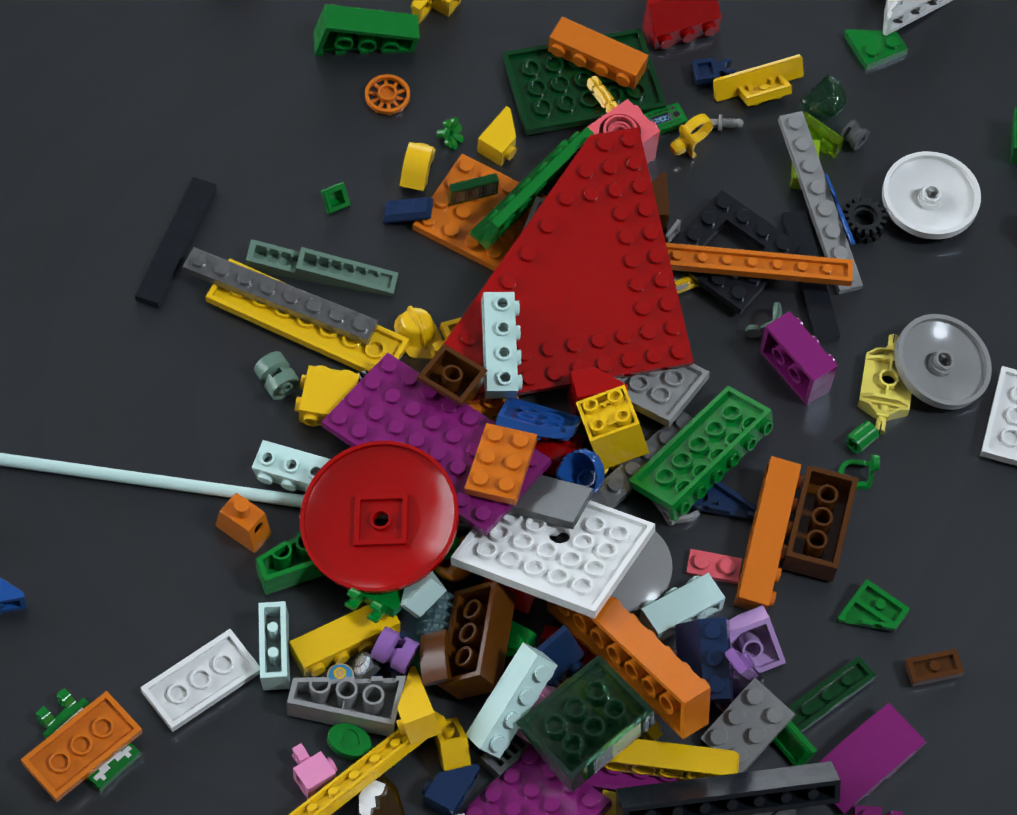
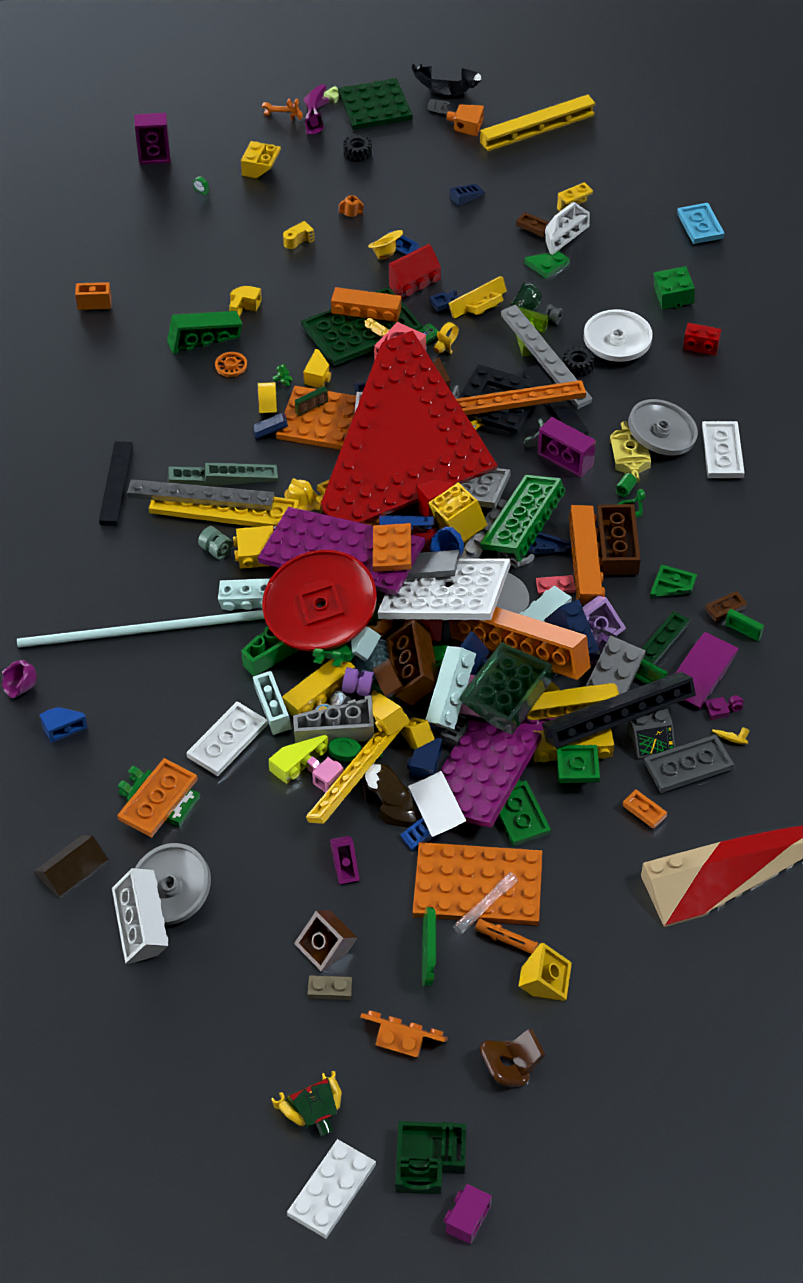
camera: 10 degrees left, 10 degrees down
orange torso [215,493,271,554] -> none
green slope [321,182,351,214] -> none
reddish brown slope [416,344,488,406] -> none
green bracket [470,127,594,250] -> none
light aqua brick [481,292,522,399] -> none
light grey piece [697,114,744,131] -> none
medium lavender plate [725,647,759,681] -> none
blue piece [825,174,855,245] -> none
none -> neon yellow slope [269,735,328,784]
none -> green tile [725,609,764,642]

